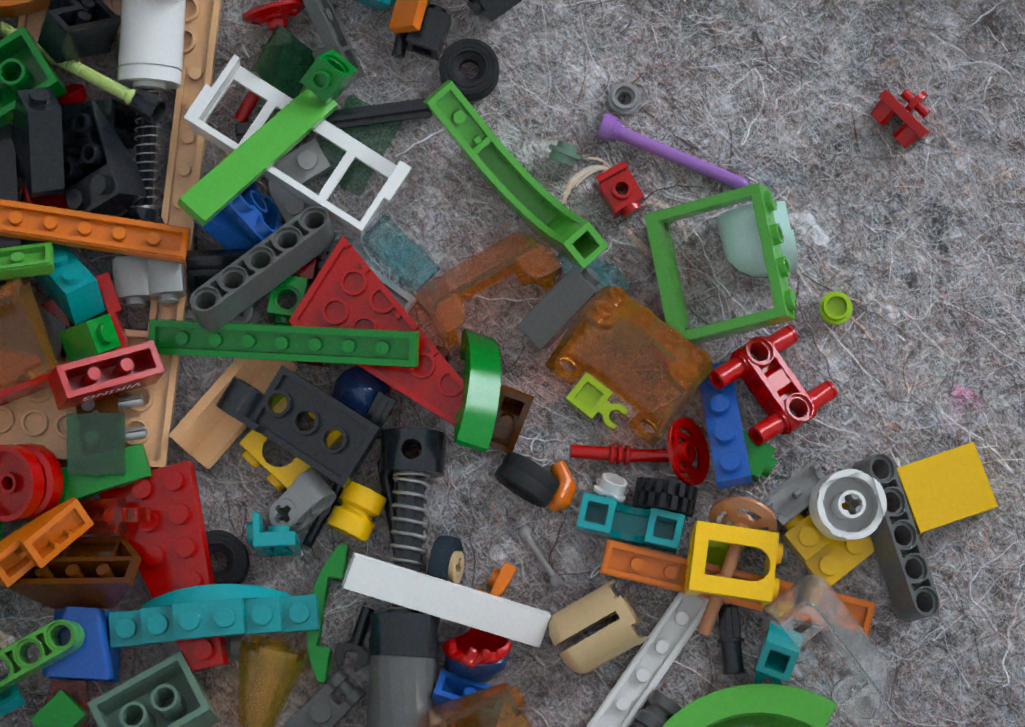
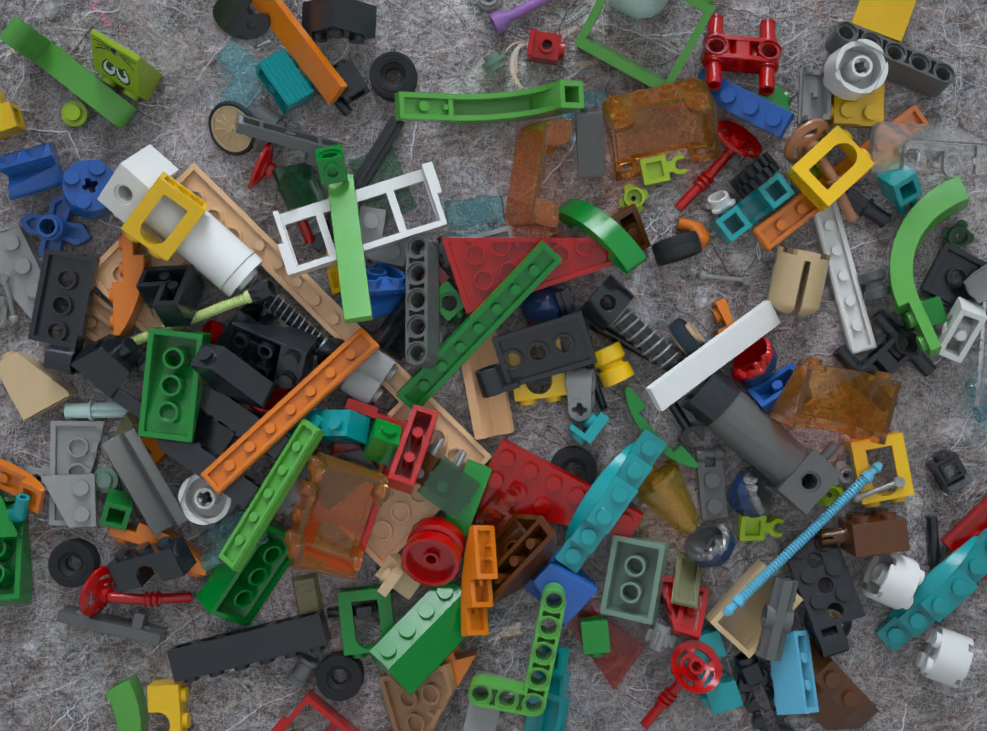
camera: 50 degrees left, 10 degrees up
none -> lime plate [618,183,649,213]

